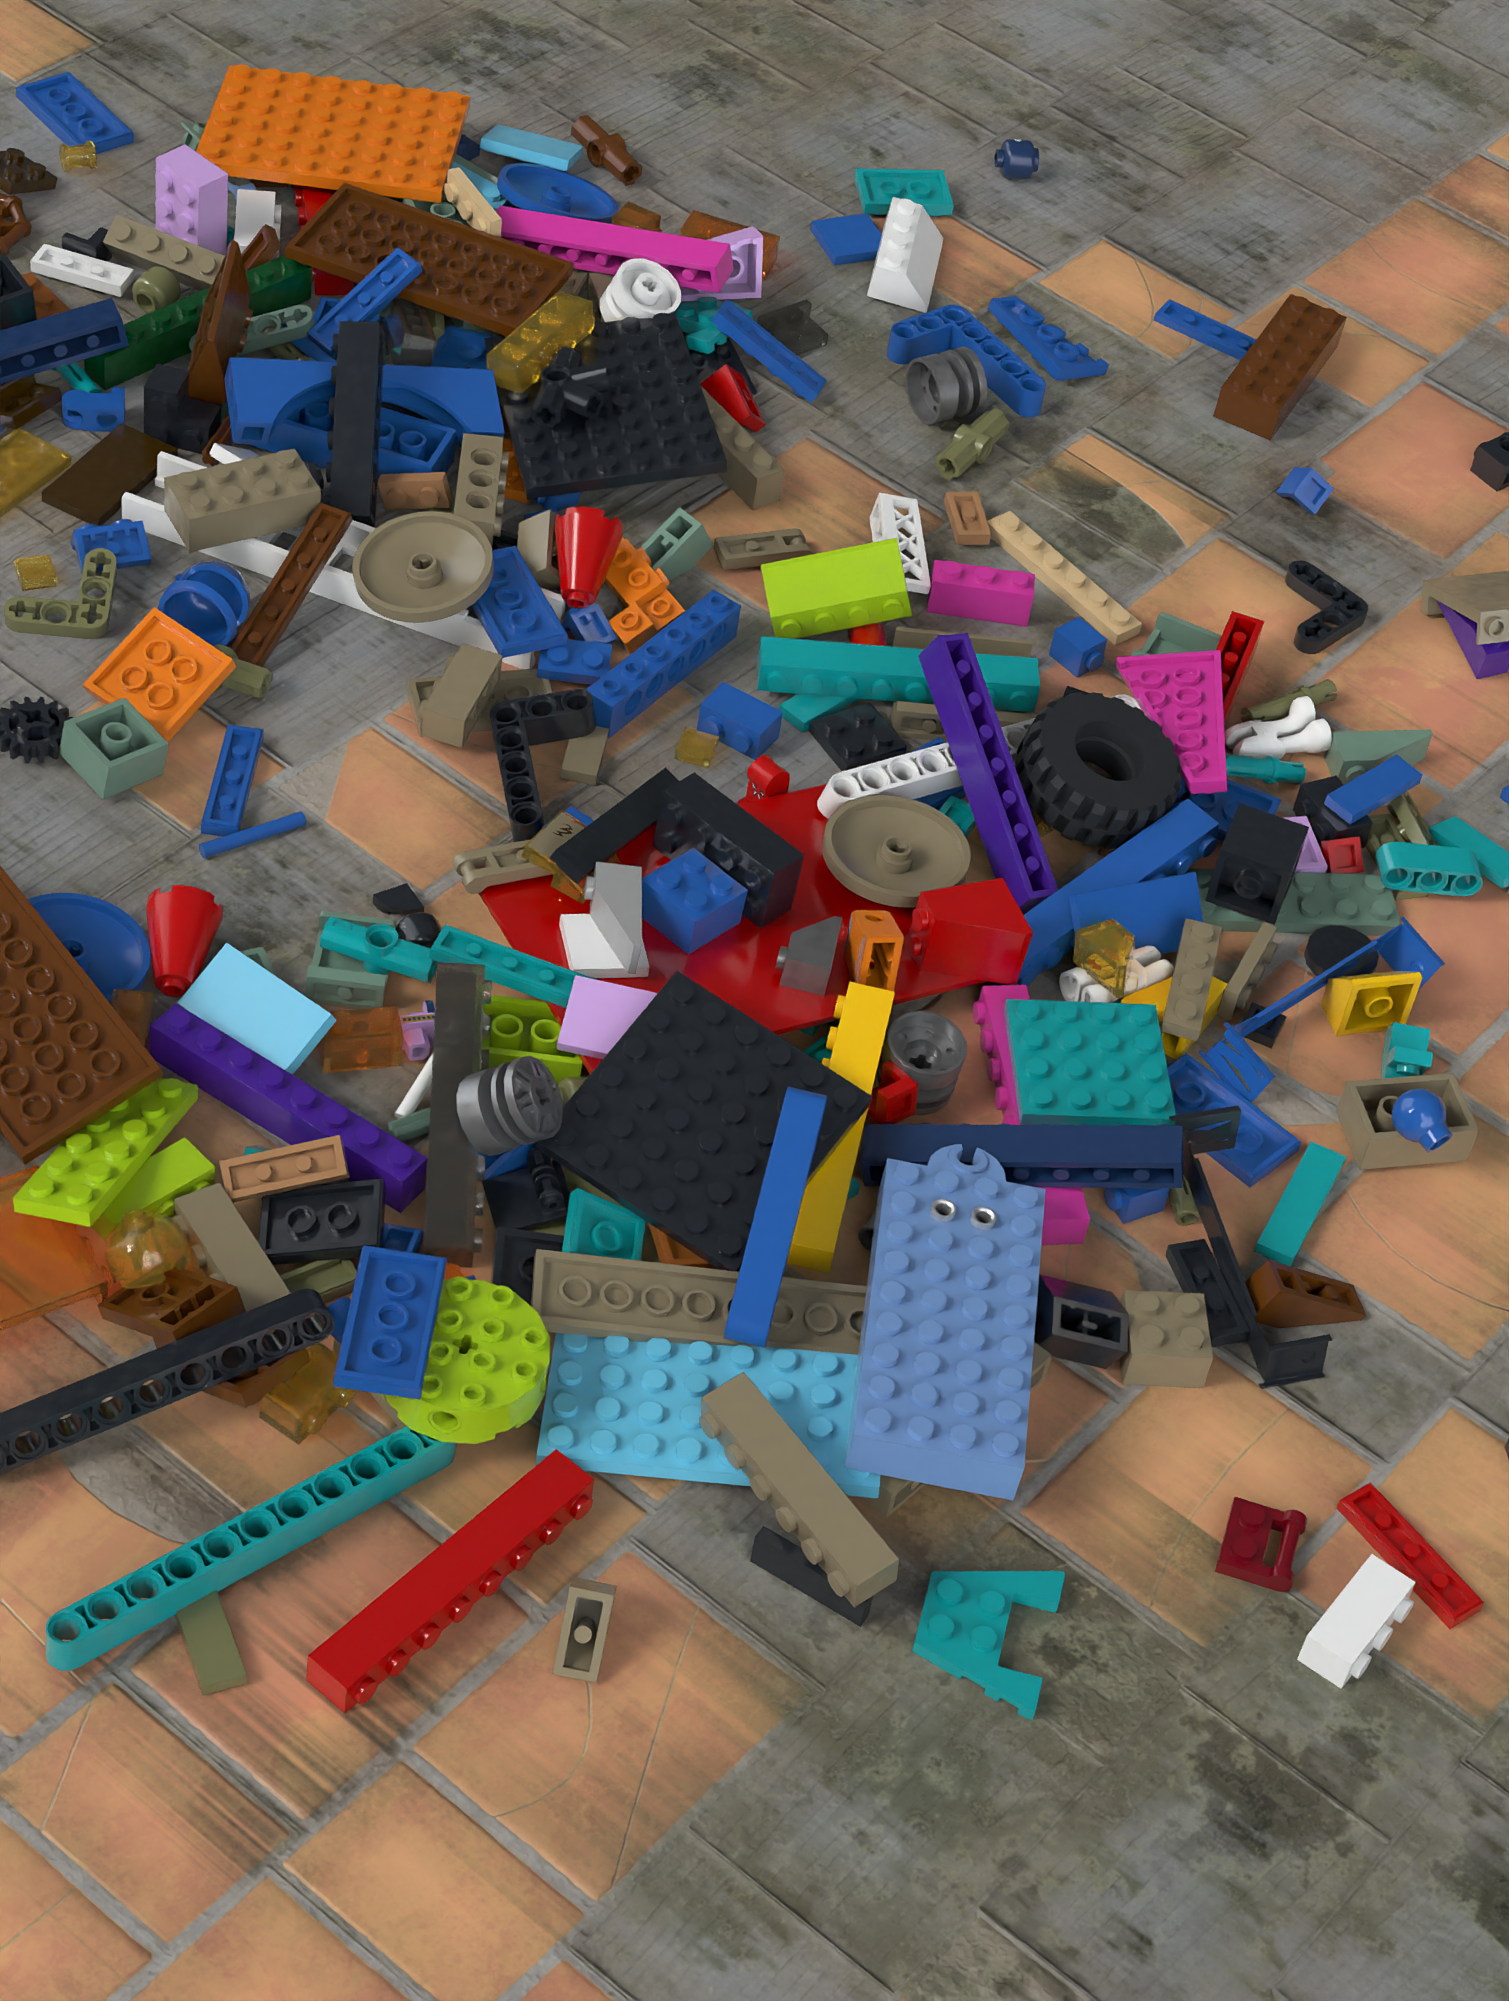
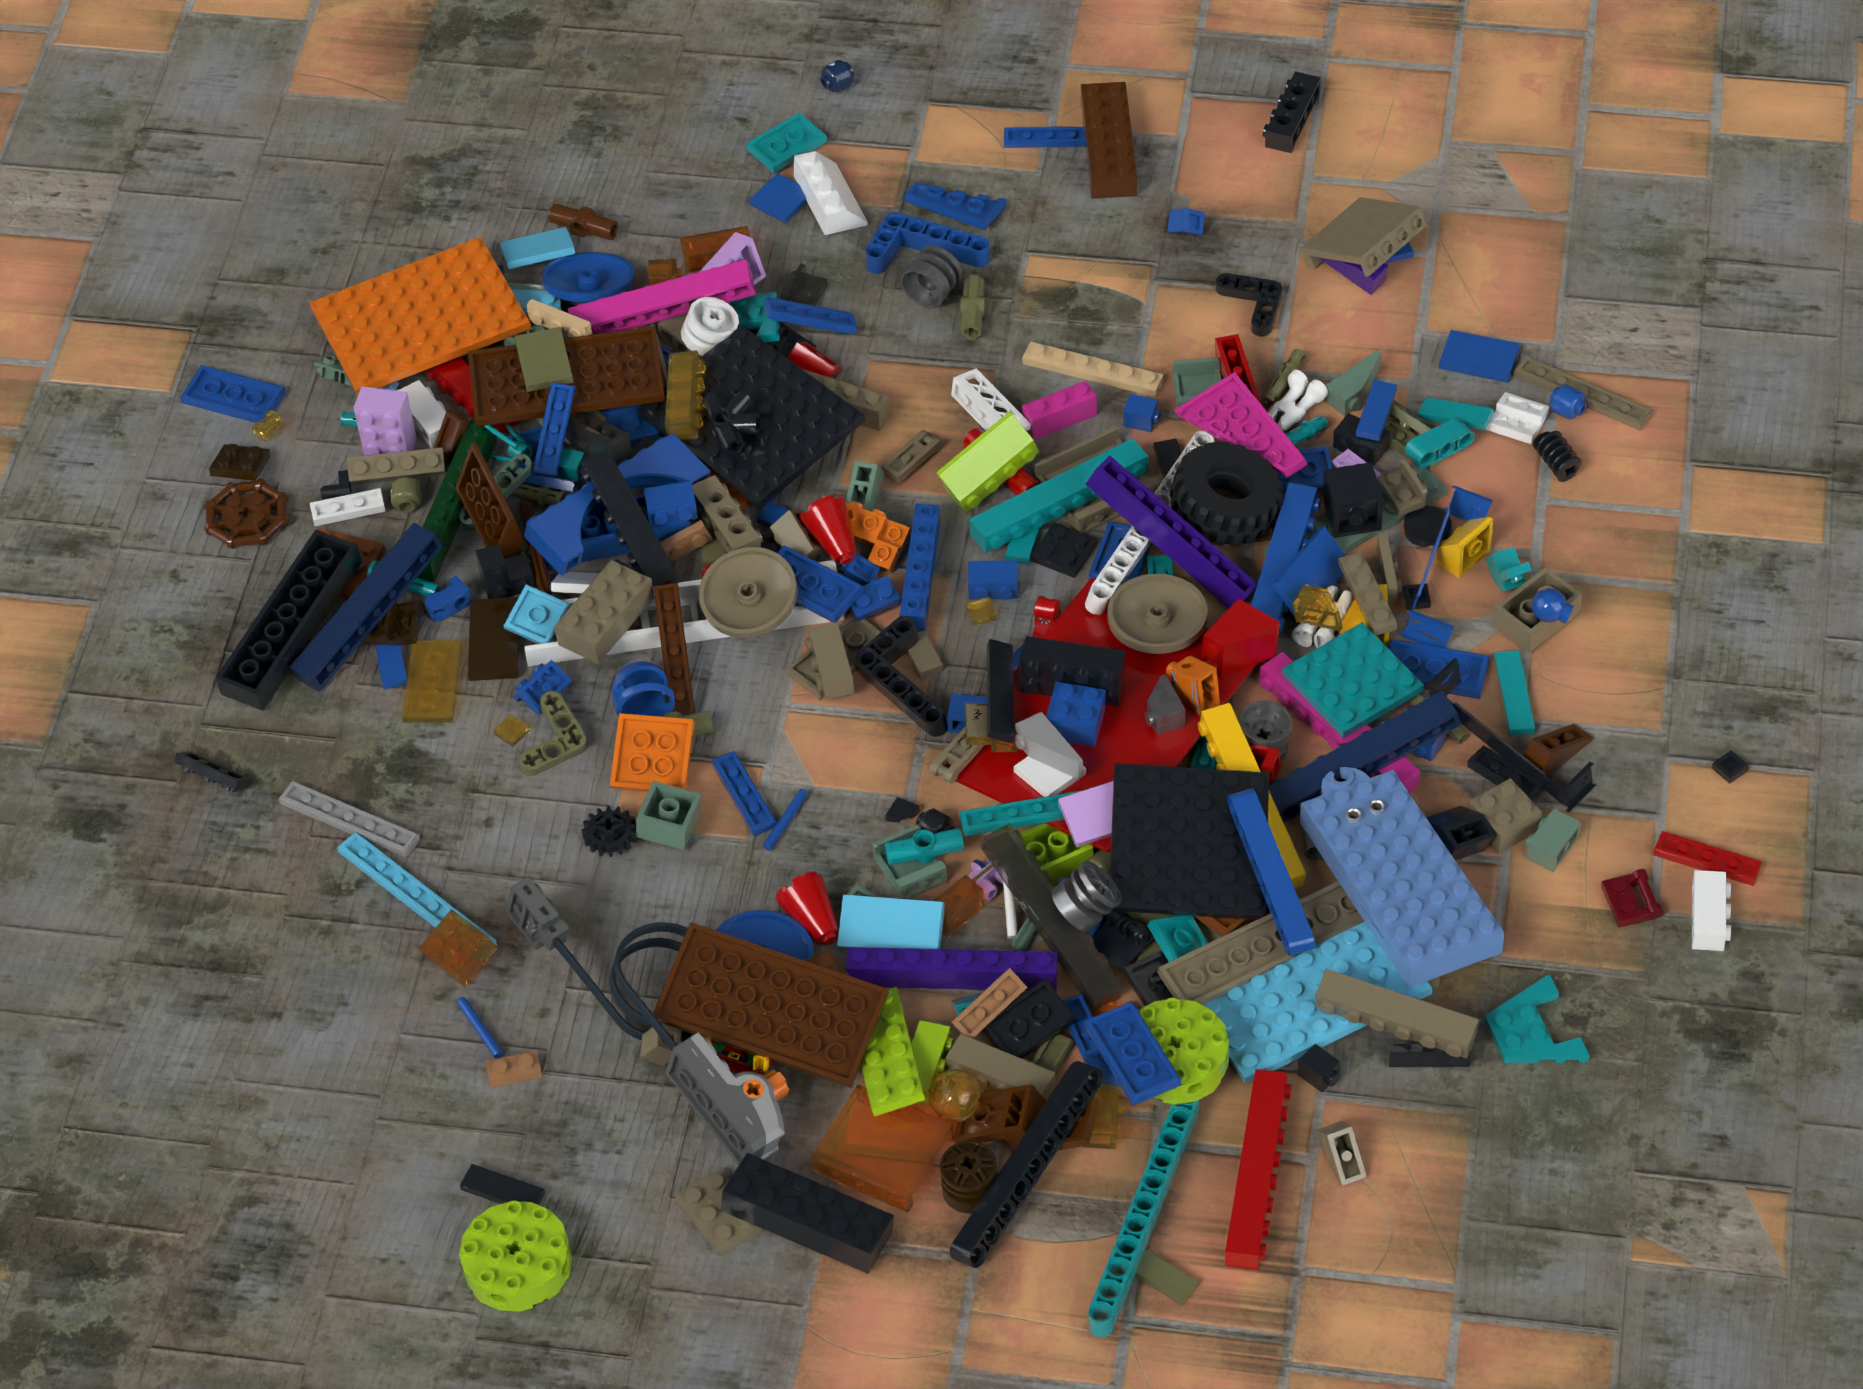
camera: 20 degrees left, 5 degrees up
medium nougat plate [944,492,991,546] -> none
red plate [1321,836,1364,874] -> none
none -> teal plant [485,423,533,466]
none -> medium azure tile [504,585,570,644]
none -> olive tile [514,327,574,392]
none -> blue brick [644,481,698,526]
none -> dark brown wheel [940,1140,998,1214]
none -> black brick [1298,1043,1340,1092]
none -> dark tan bracket [1378,459,1428,516]
none -> sand green brick [1525,808,1581,872]

